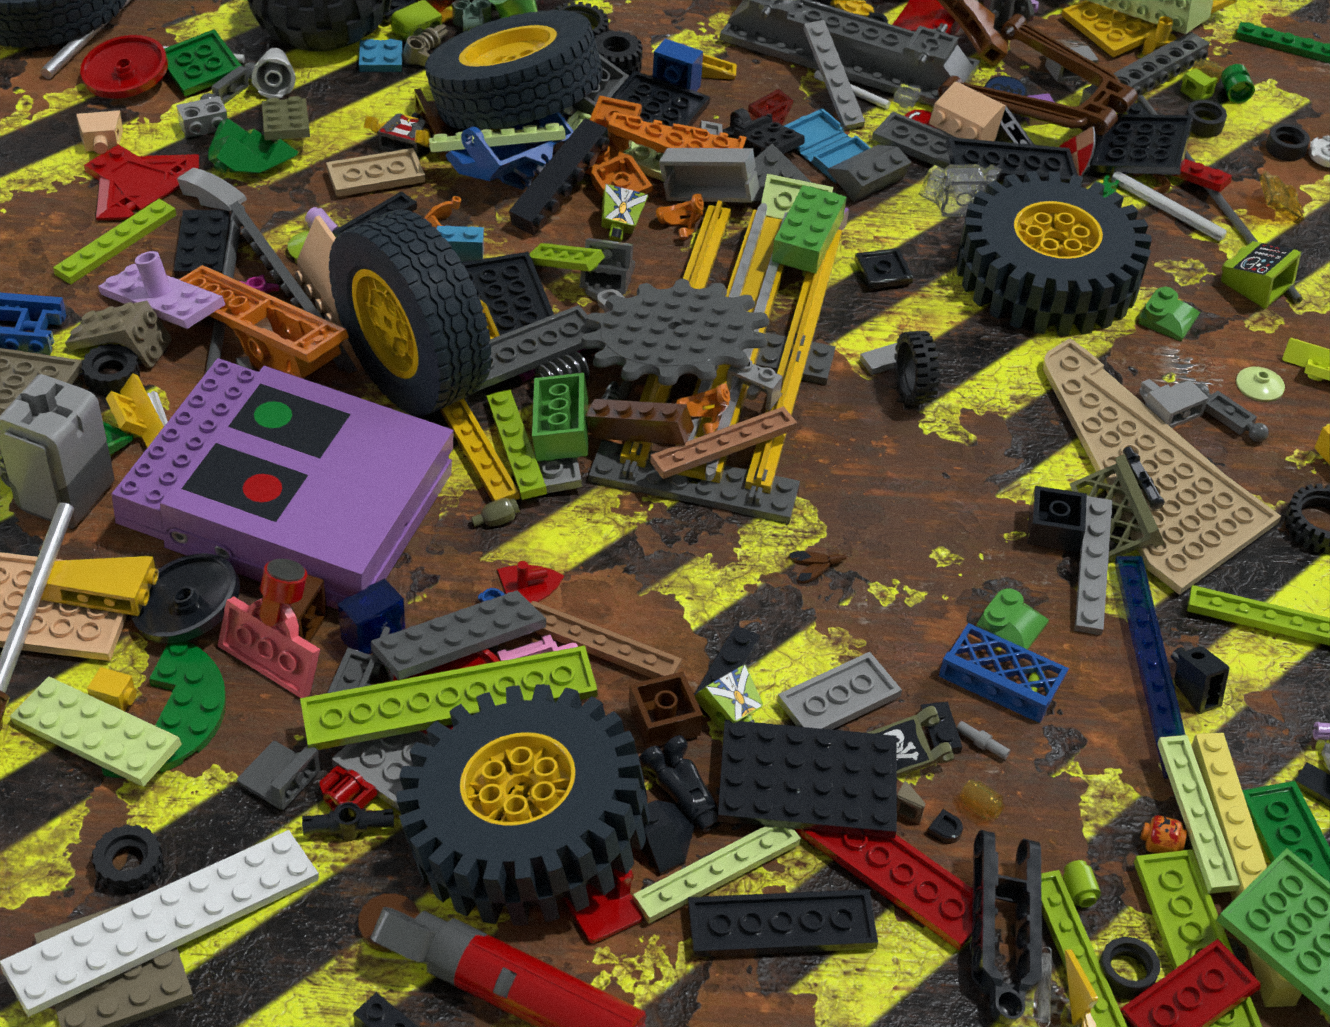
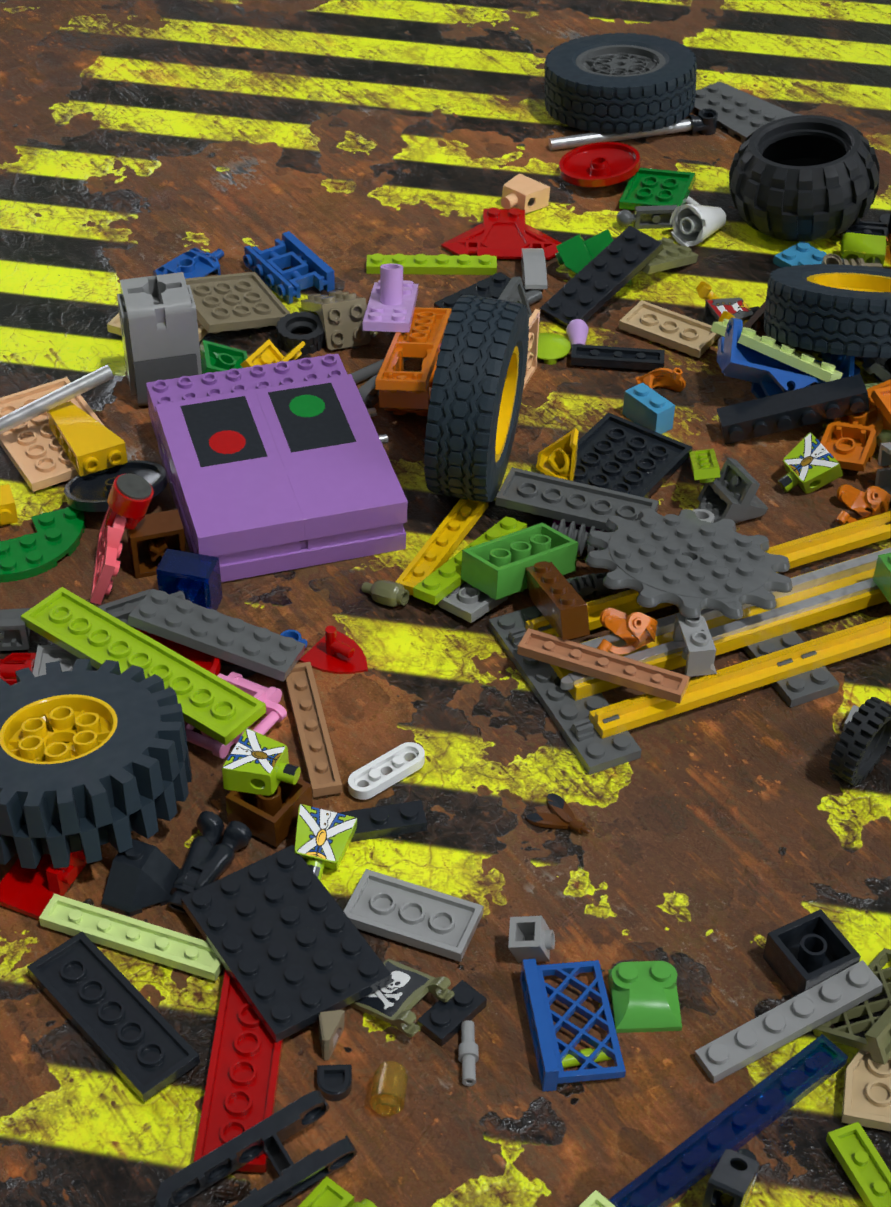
camera: 55 degrees right, 5 degrees down
light grey brick [176,96,228,138] -> none
none -> lime torso [222,728,301,796]
none -> white plate [348,742,425,800]
none -> light grey brick [508,916,555,963]
none -> black plate [540,226,663,328]

